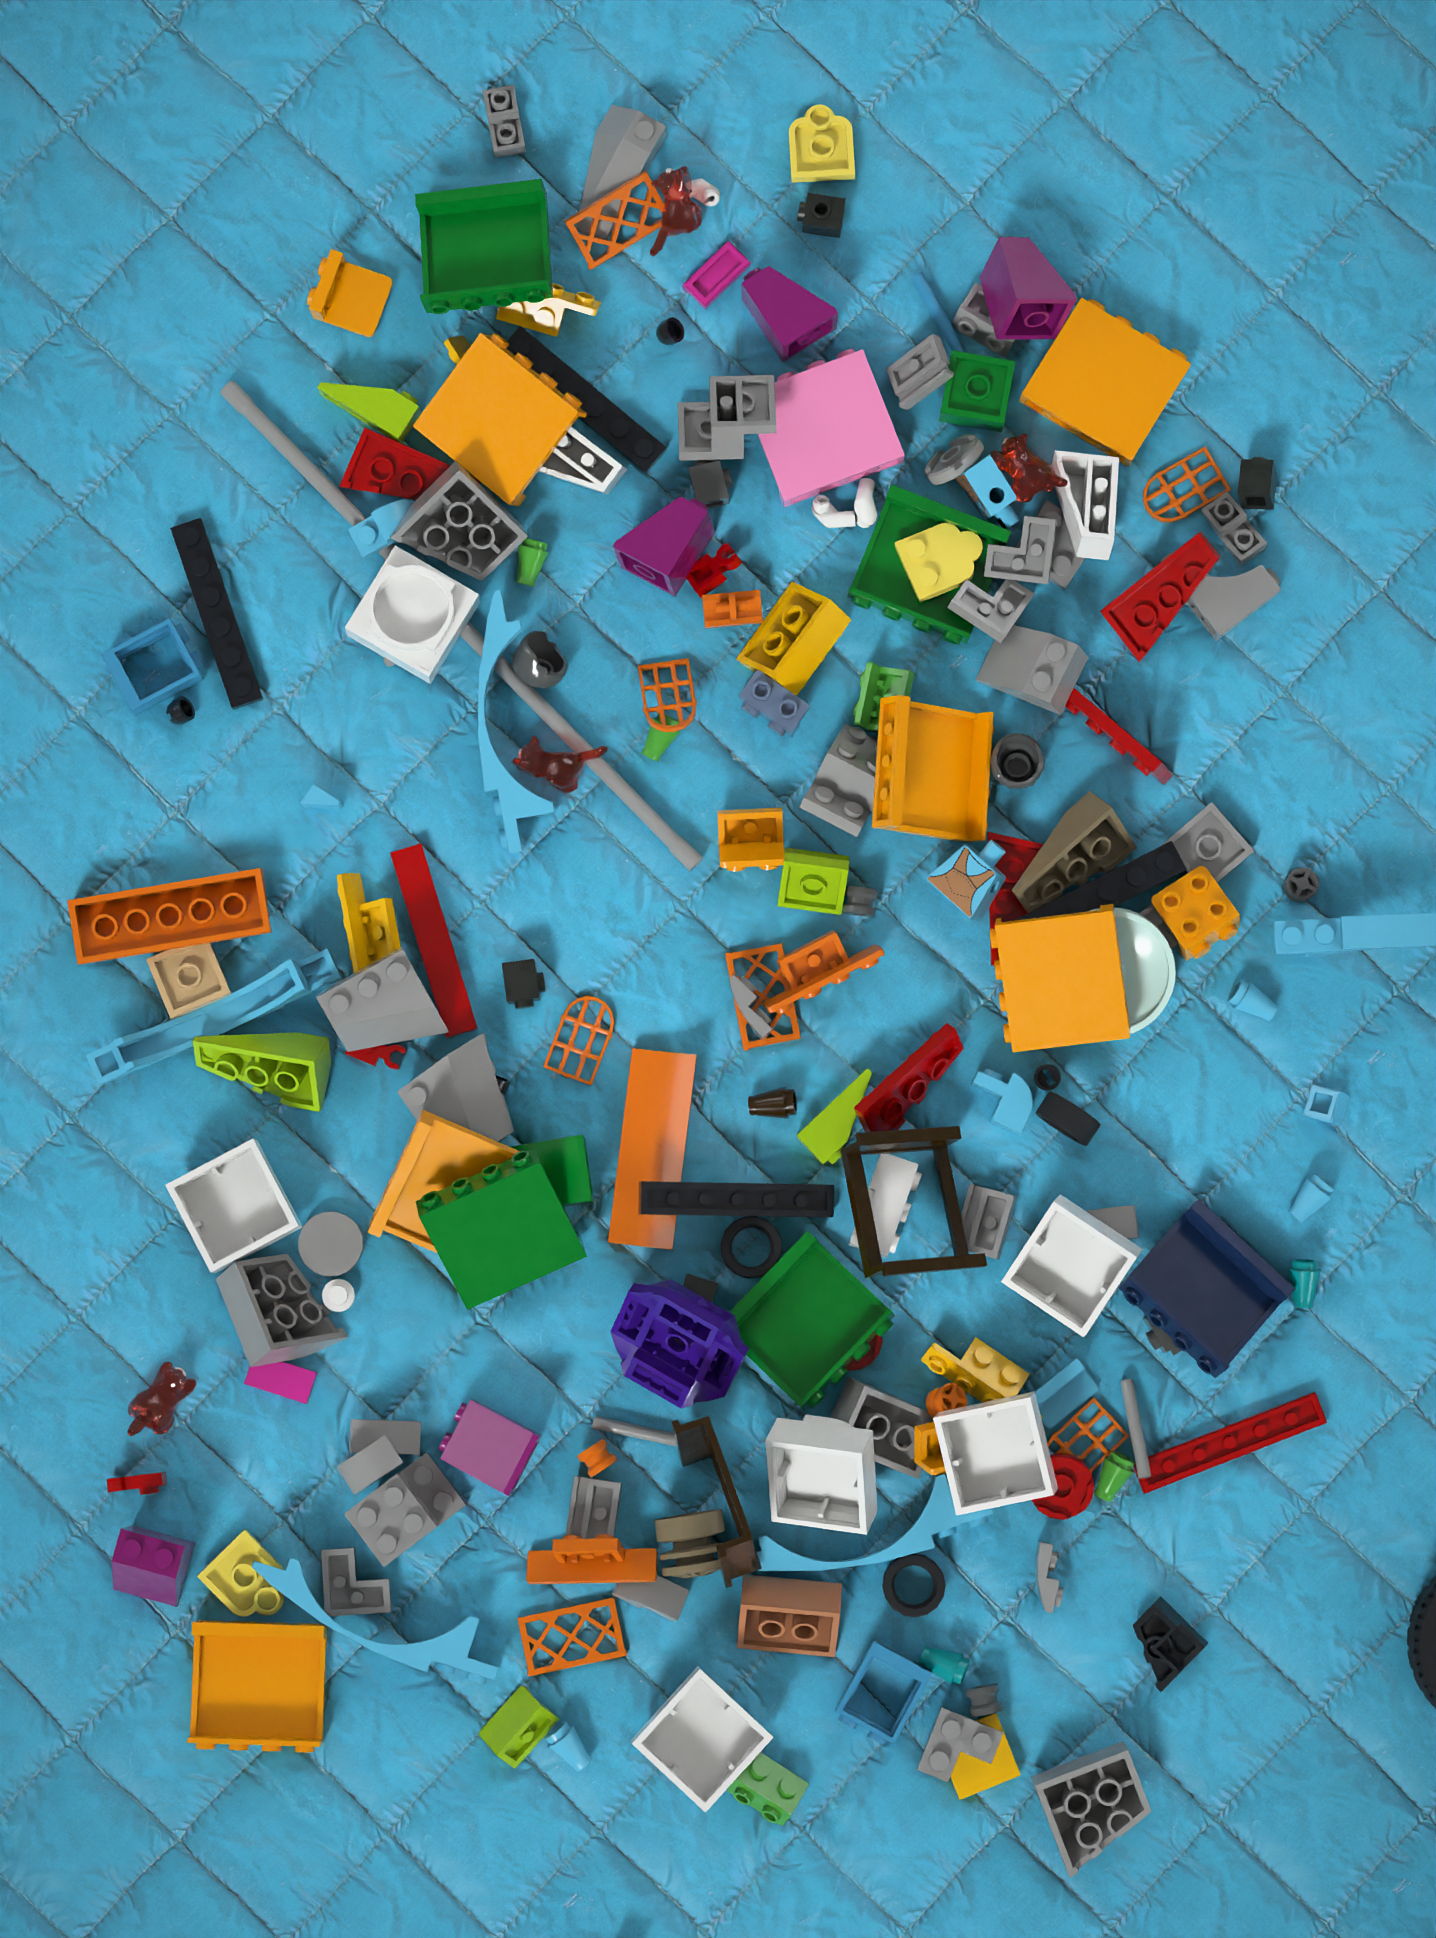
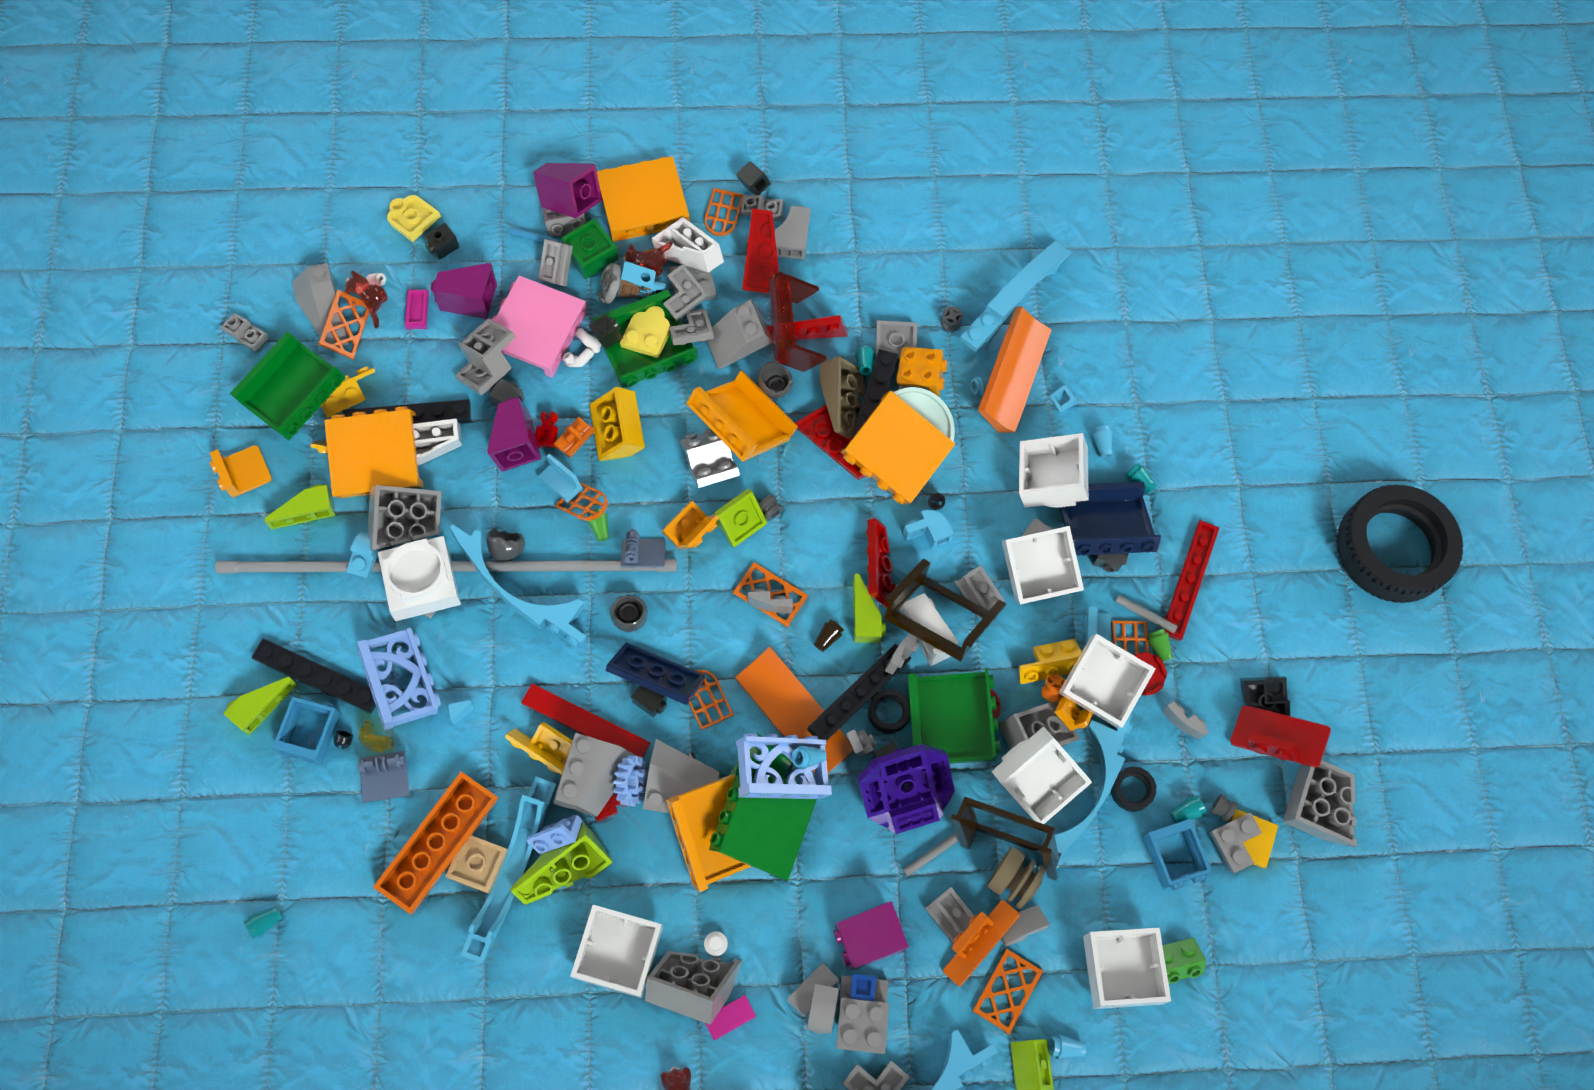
camera: 55 degrees left, 15 degrees down
light grey tile [298,1211,364,1276] -> none
red wing [339,427,482,500] -> none
clear red animal [512,736,608,793] -> none
bright green cone [515,538,549,587] -> none
orange wheel [576,1438,618,1478] -> none
black hinge [656,317,684,345] -> none
nougat slope [737,1574,842,1657] -> none
sand blue bracket [739,670,809,737] -> none
orange bracket [762,930,885,1014] -> none
bright green bracket [853,662,914,733] -> none
torso [926,840,1006,922] -> none
black tyre [1035,1091,1101,1146] -> none
none -> lime slope [223,676,297,735]
none -> light blue fence [357,627,441,731]
none -> sand blue hinge [357,751,409,803]
none -> clear yellow bracket [359,720,394,753]
none -> light blue bracket [527,815,582,855]
none -> medium azure panel [538,454,583,503]
none -> pearl dark grey brick [589,313,623,350]
none -> dark blue tile [606,642,705,705]
none -> dark grey hair [610,595,648,632]
none -> light blue gear [613,755,649,806]
none -> sand blue hinge [621,529,665,568]
none -> light blue fence [736,733,832,799]
none -> clear red windscreen [768,272,827,372]
none -> medium azure cone [792,746,826,769]
none -> light grey slope [846,729,876,756]
none -> blue tile [850,974,876,1001]
none -> teal cone [855,346,876,375]
none -> light grey slope [885,634,920,674]
none -> orange arch [978,306,1052,433]
none -> white container [1019,433,1089,508]
none -> red bracket [1230,705,1331,768]

